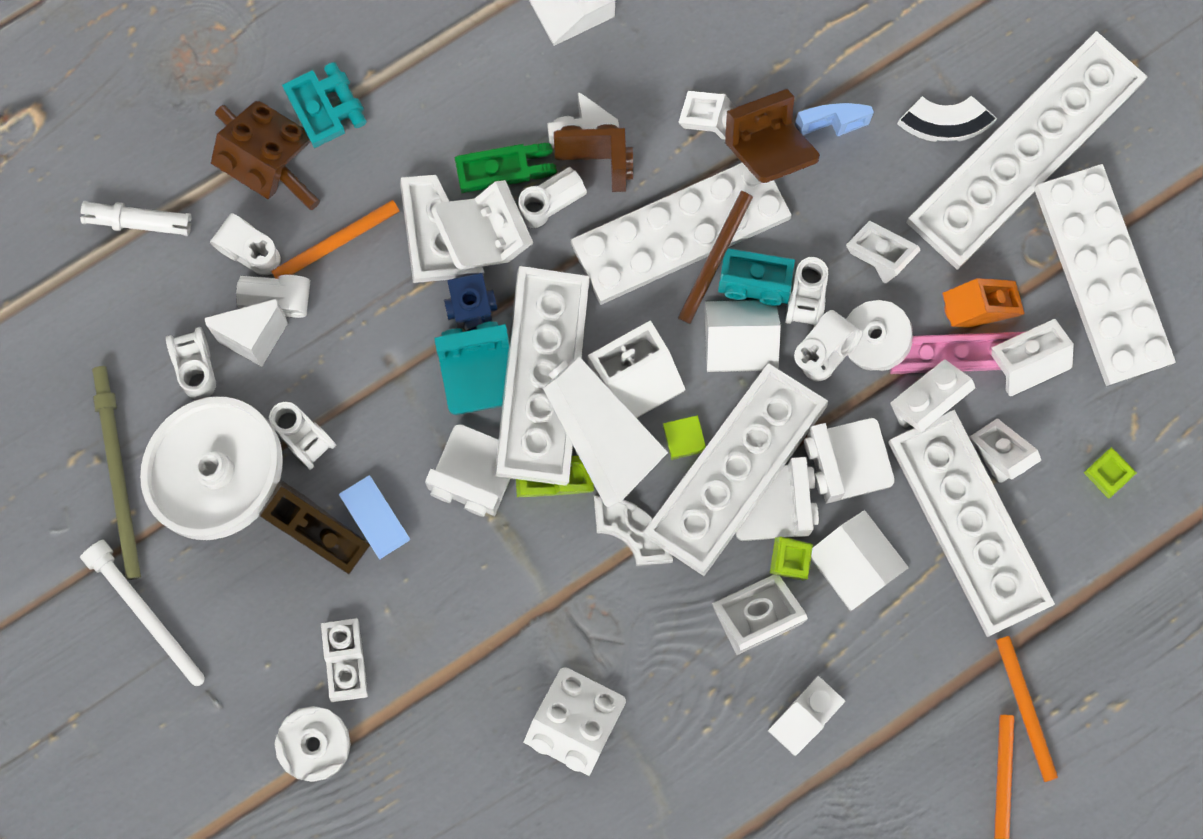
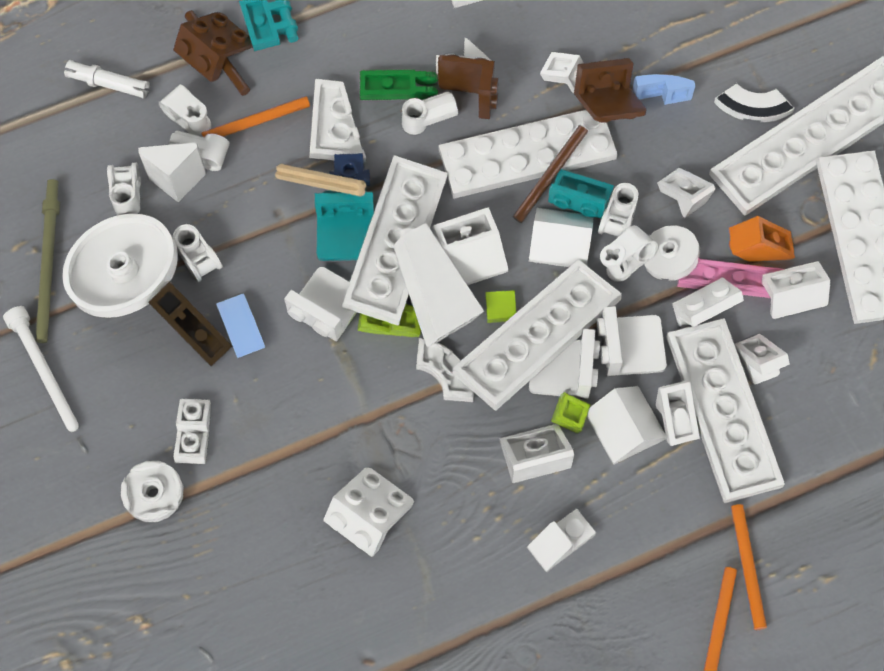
camera: 15 degrees right, 10 degrees down
white bracket [431,180,533,270] -> none
lime tile [1083,447,1137,499] -> none
none -> tan axle [275,164,366,196]
none -> white slope [656,380,700,446]

